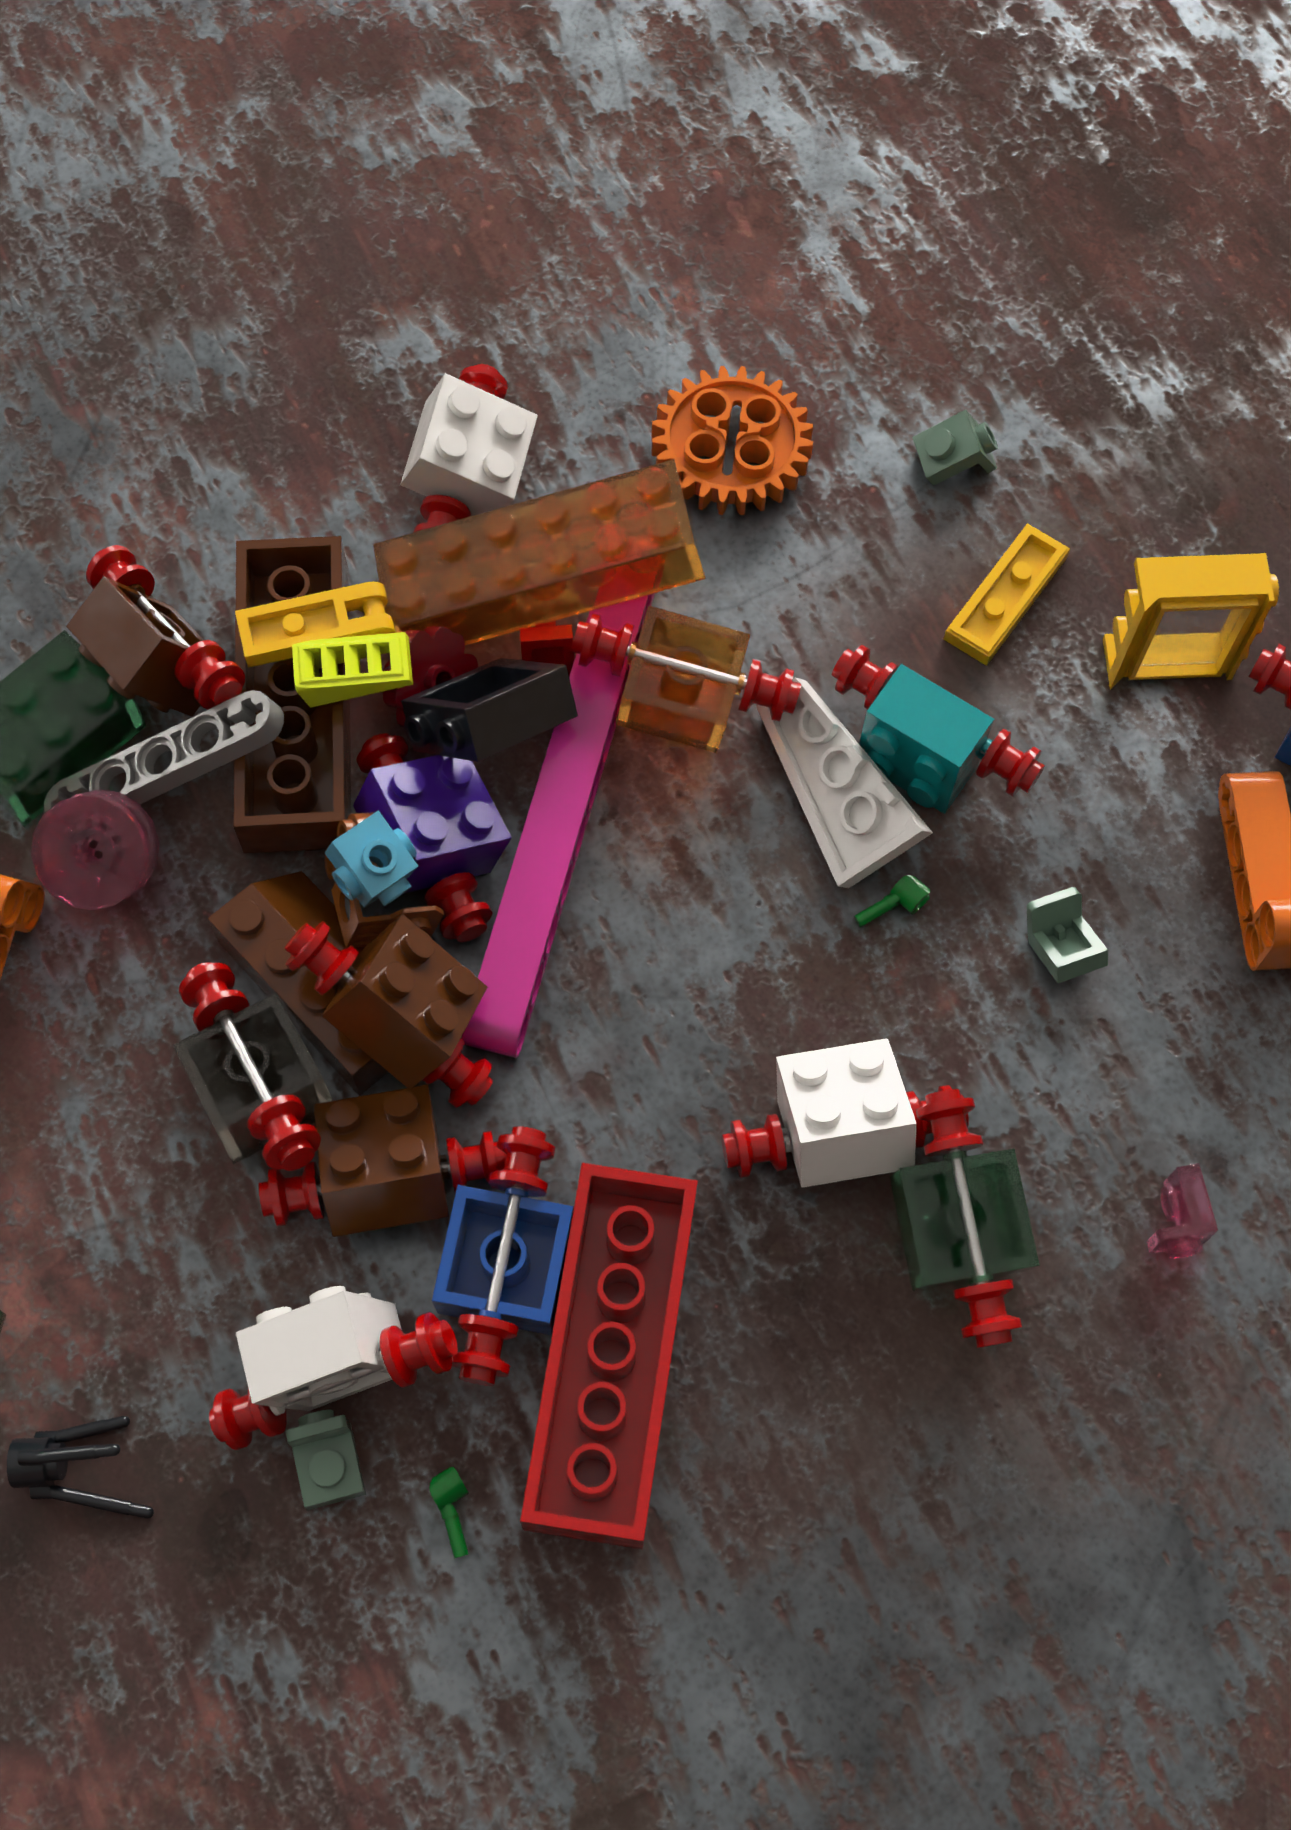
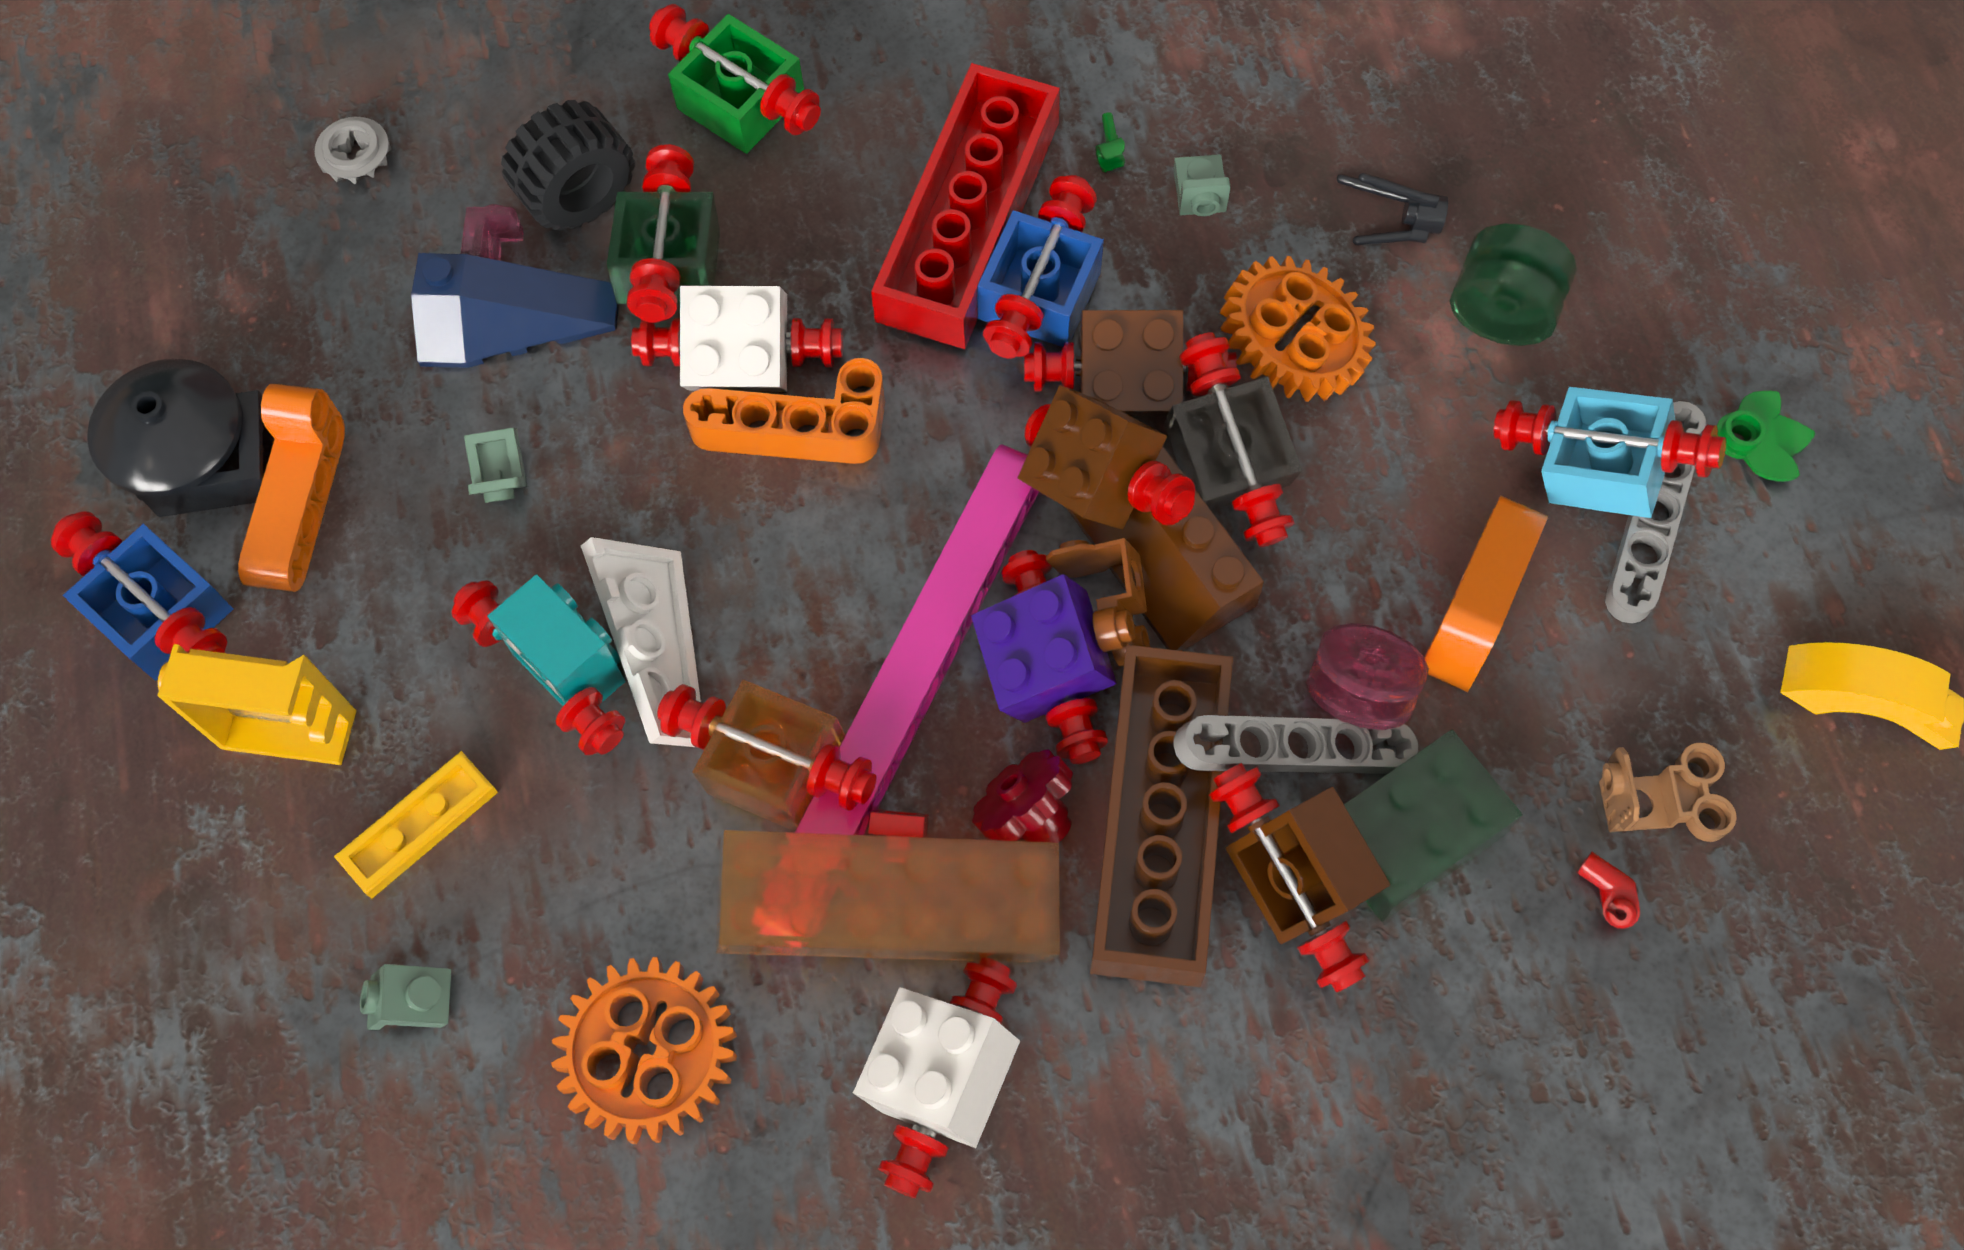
camera: 165 degrees left, 0 degrees up
white brick [209,1286,458,1450] -> none
yellow plate [235,581,396,668] -> none
neon yellow slope [292,632,413,708] -> none
medium azure brick [325,810,418,908] -> none
black window [401,658,578,762] -> none
green hand [854,875,930,927] -> none
none -> dark blue wedge [411,253,621,368]
none -> black tyre [501,100,635,231]
none -> green brick [649,4,821,154]
none -> orange beam [683,358,885,464]
none -> orange gear [1220,256,1376,402]

